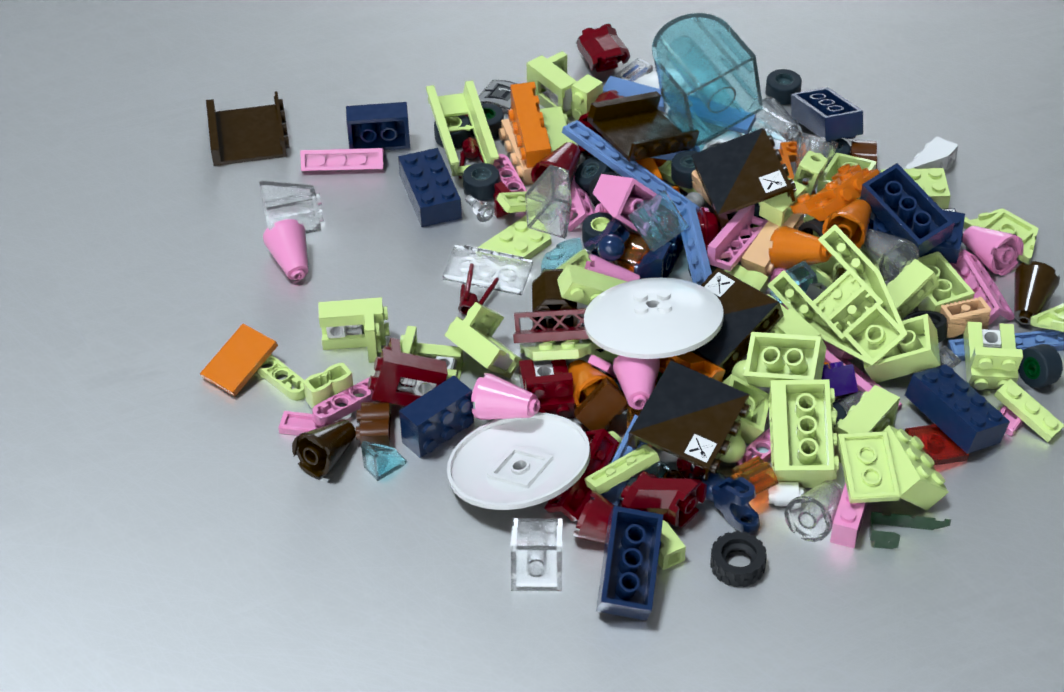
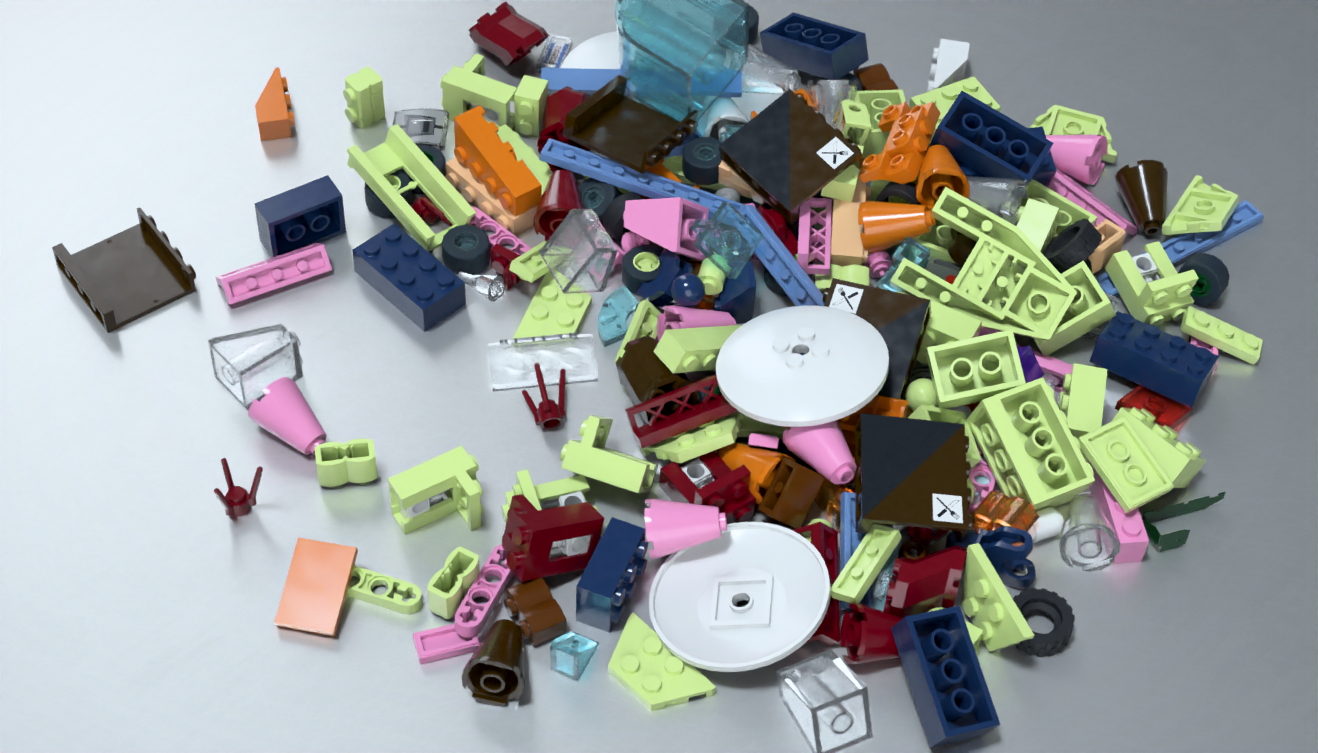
camera: 30 degrees left, 5 degrees up
none -> dark red plant [214,458,263,517]
none -> orange slope [255,67,295,141]
none -> yellowish green brick [314,439,377,487]
none -> yellowish green brick [343,67,385,129]
none -> yellowish green wing [608,613,716,711]
none -> yellowish green brick [698,254,728,295]
none -> yellowish green wing [961,543,1035,652]
none -> black tyre [1043,219,1102,274]

